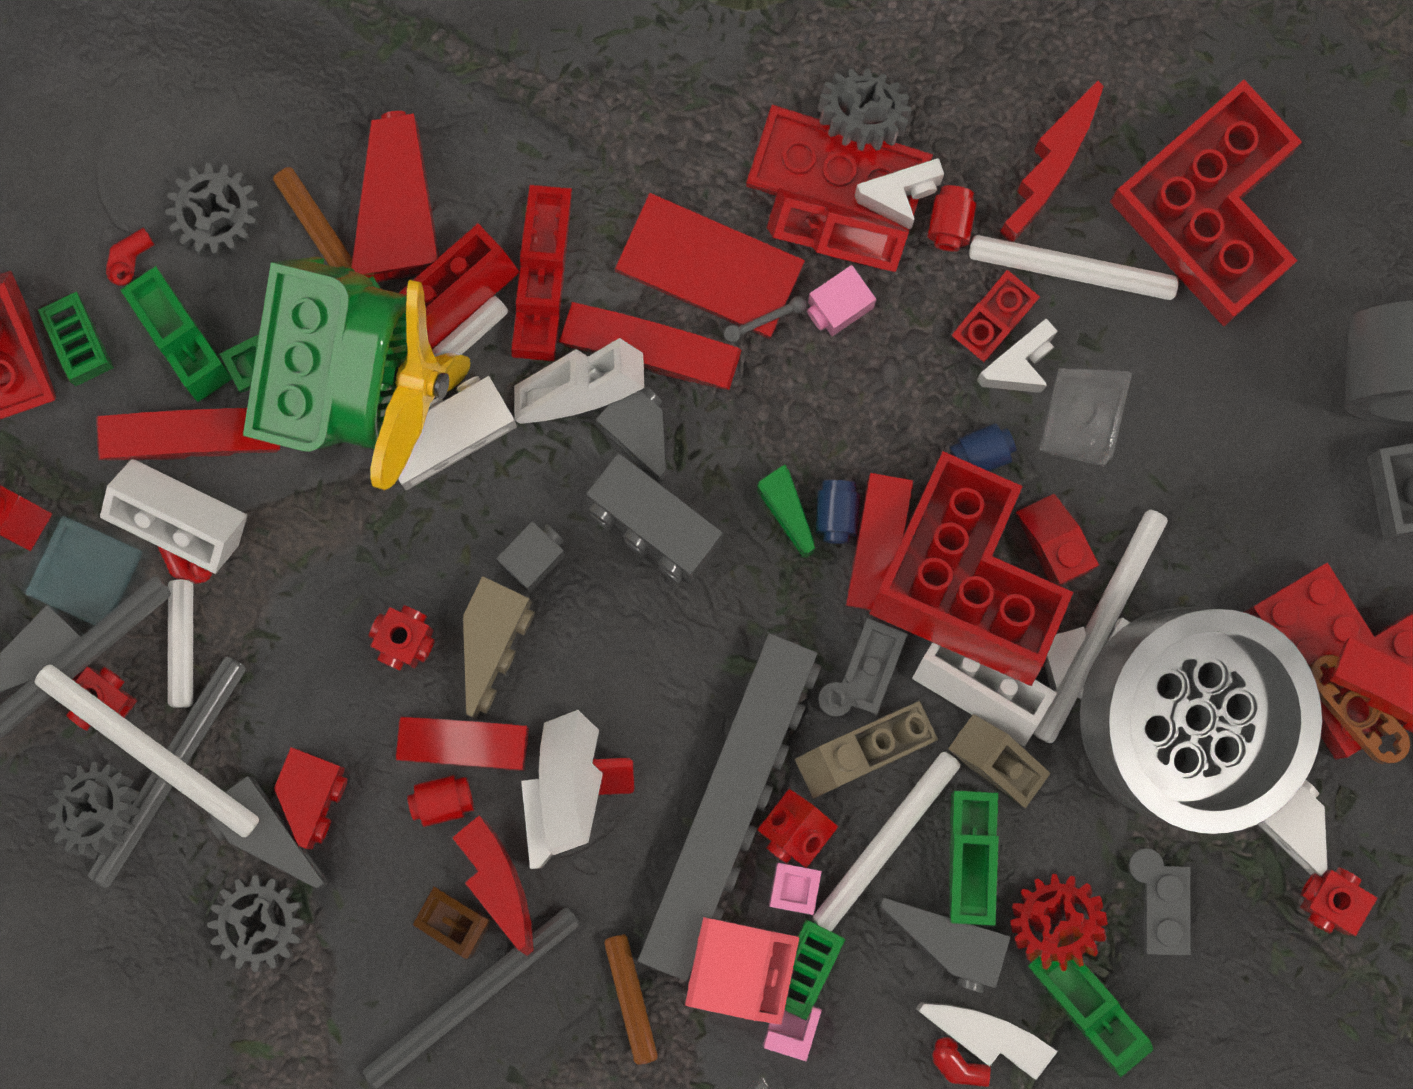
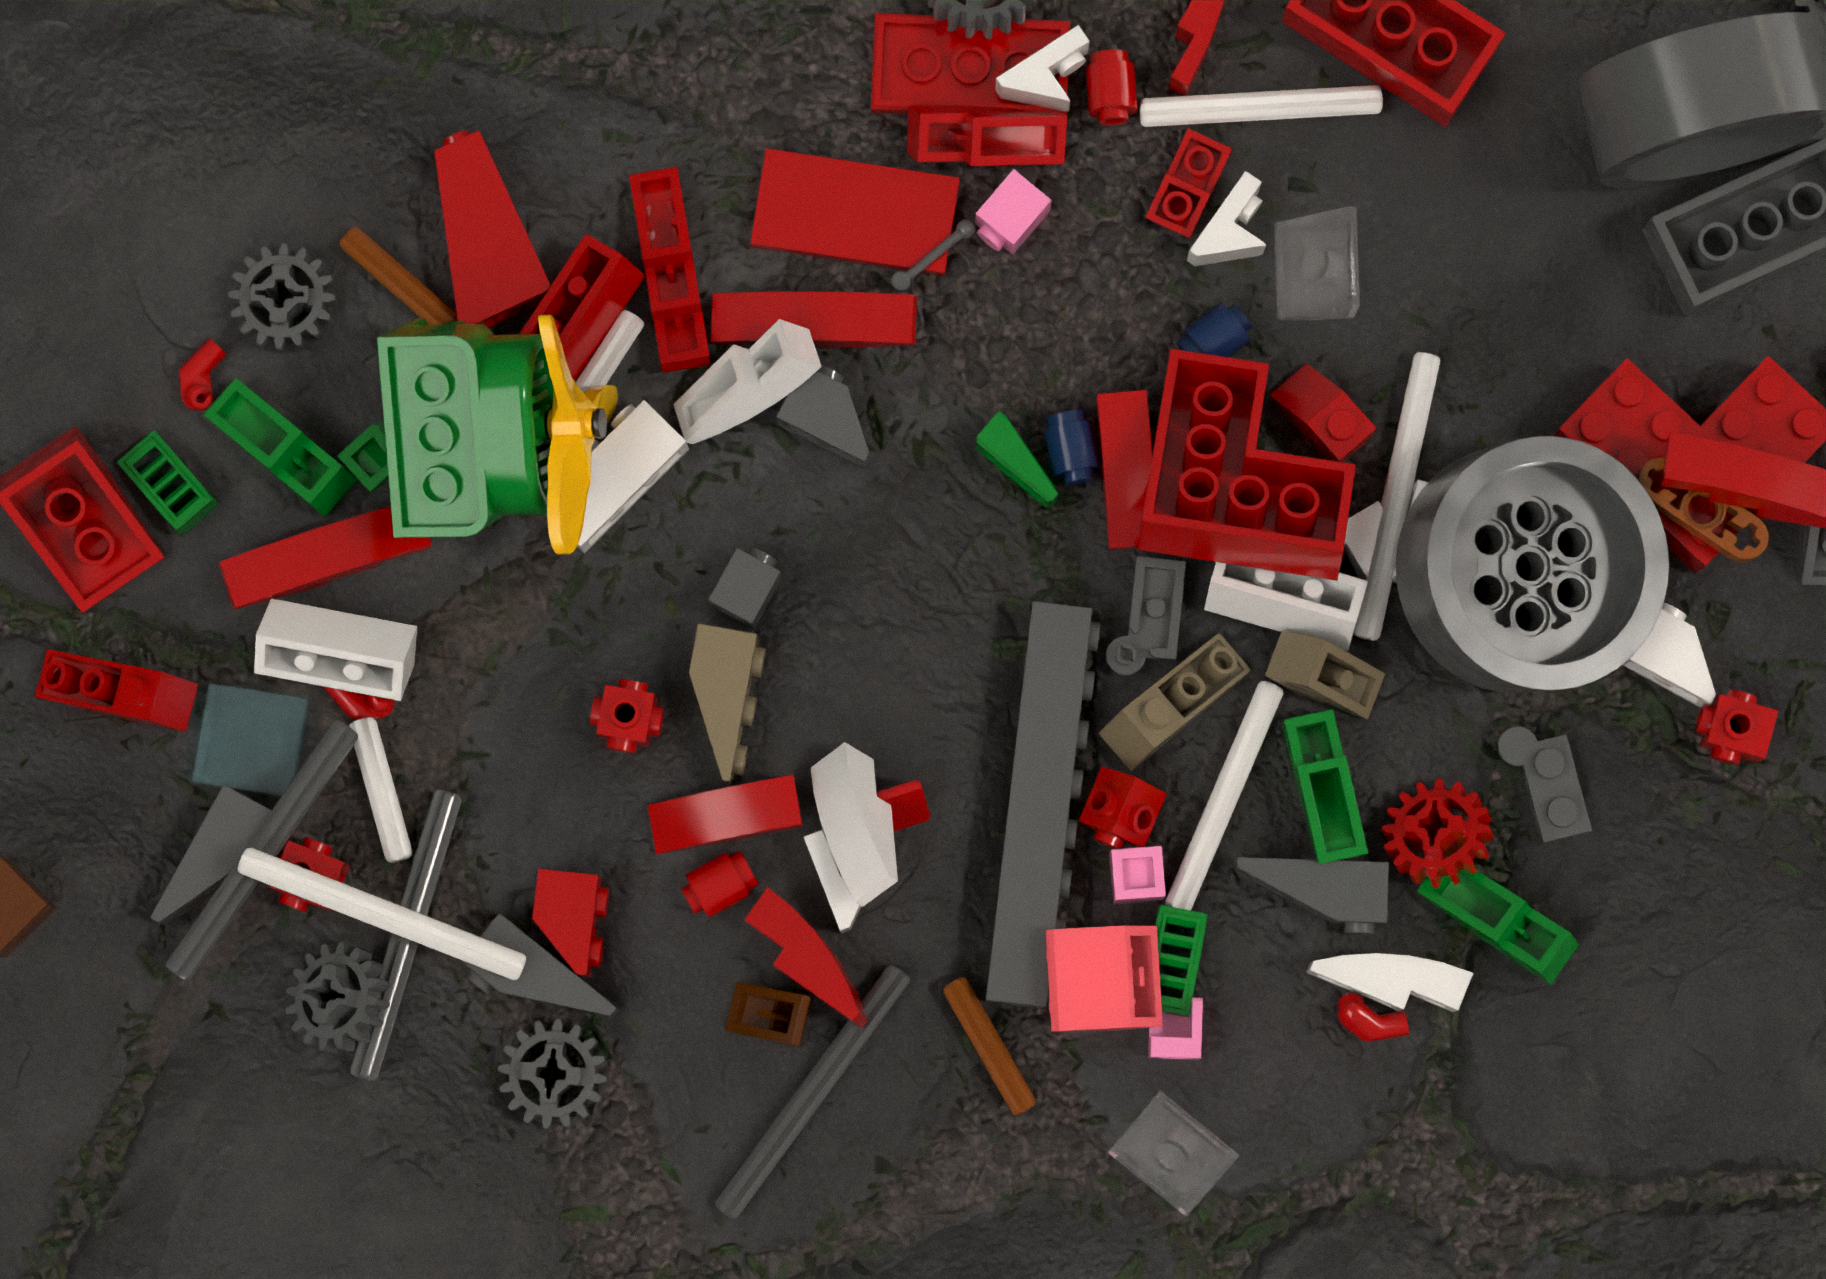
camera: 10 degrees left, 0 degrees up
dark grey brick [586,453,723,584] -> none

